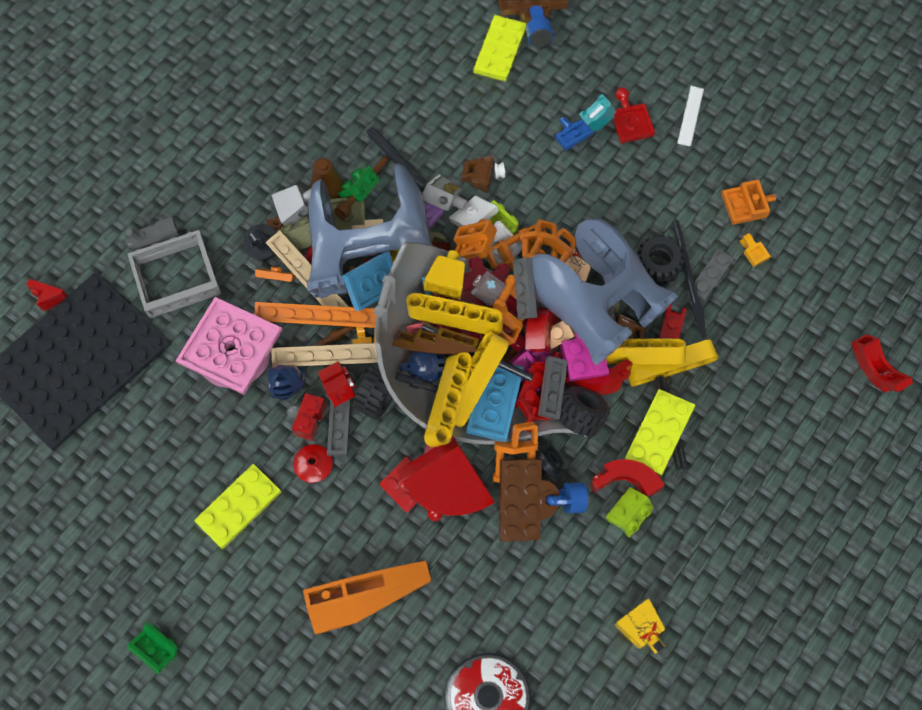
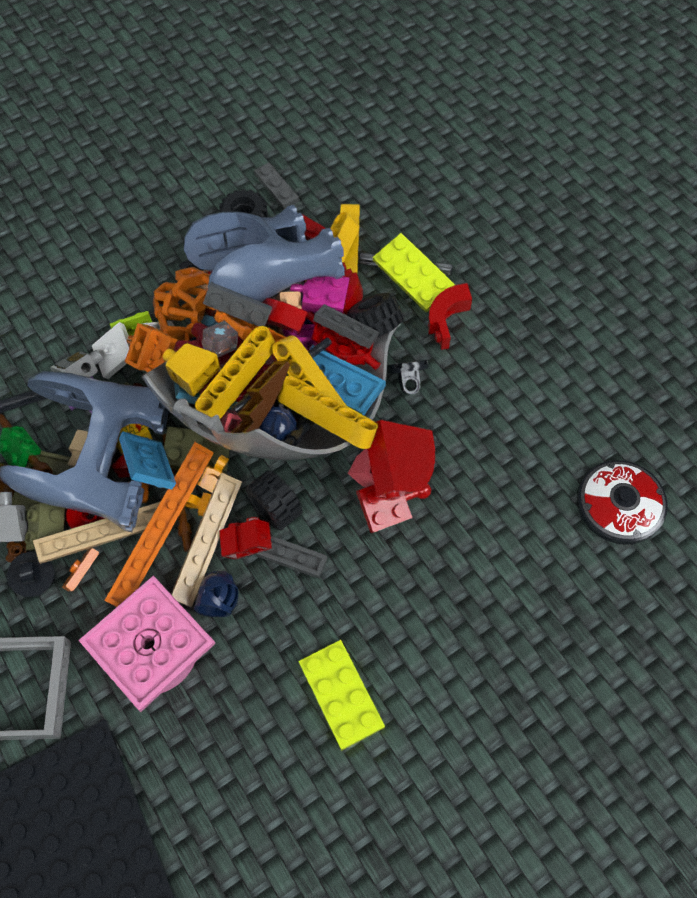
camera: 70 degrees left, 5 degrees down
green bracket [127,622,178,675] -> none
red piece [287,393,326,441] -> none
red dish [293,444,333,483] -> none
orange wedge [303,561,431,635] -> none
reddish brown piece [461,156,494,193] -> none
orange bar [493,422,538,483] -> none
white bush [494,162,505,179] -> none
reddish brown plate [499,458,589,542] -> none
blue plate [555,116,594,151] -> none
teal piece [579,94,616,132] -> none
lime bracket [606,487,653,537] -> none
red plate [612,87,655,144] -> none
yellow torso [615,599,665,654] -> none
black piece [672,220,706,339] -> none
white sticker [678,86,704,146] -> none
orange plate [721,180,776,225] -> none
light orange plate [740,233,771,267] -> none
red arch [851,334,913,393] -> none

